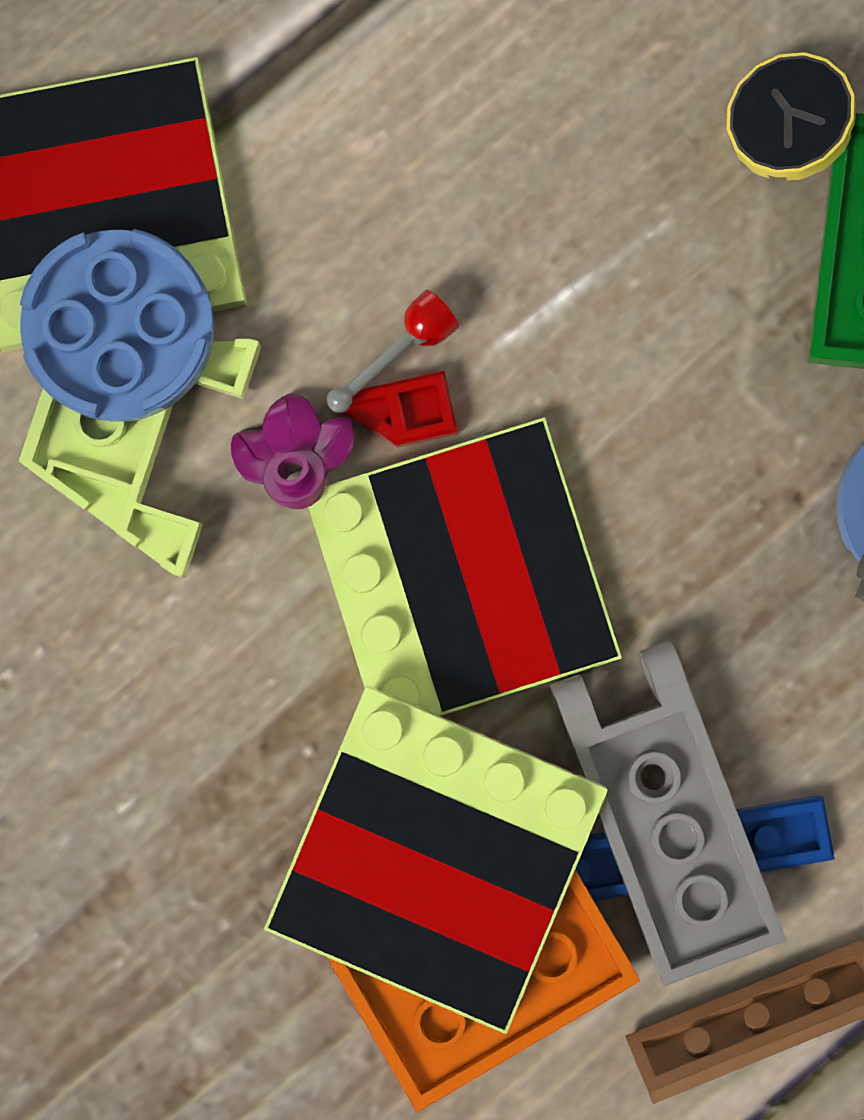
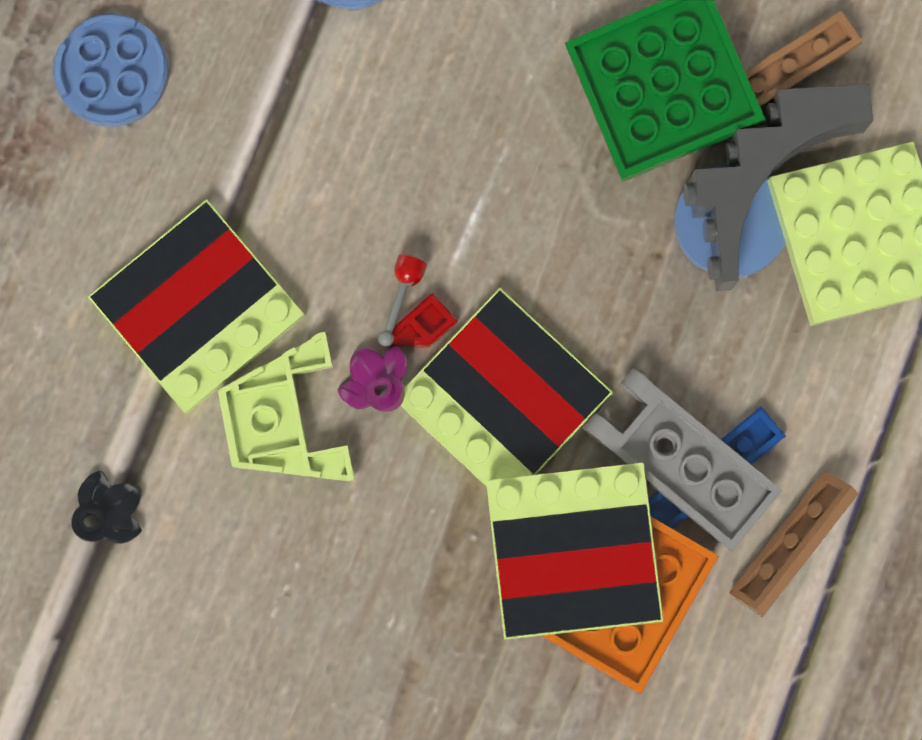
camera: 25 degrees left, 5 degrees down
medium blue tile [19,229,214,422] -> none
black tile [727,52,856,181] -> none

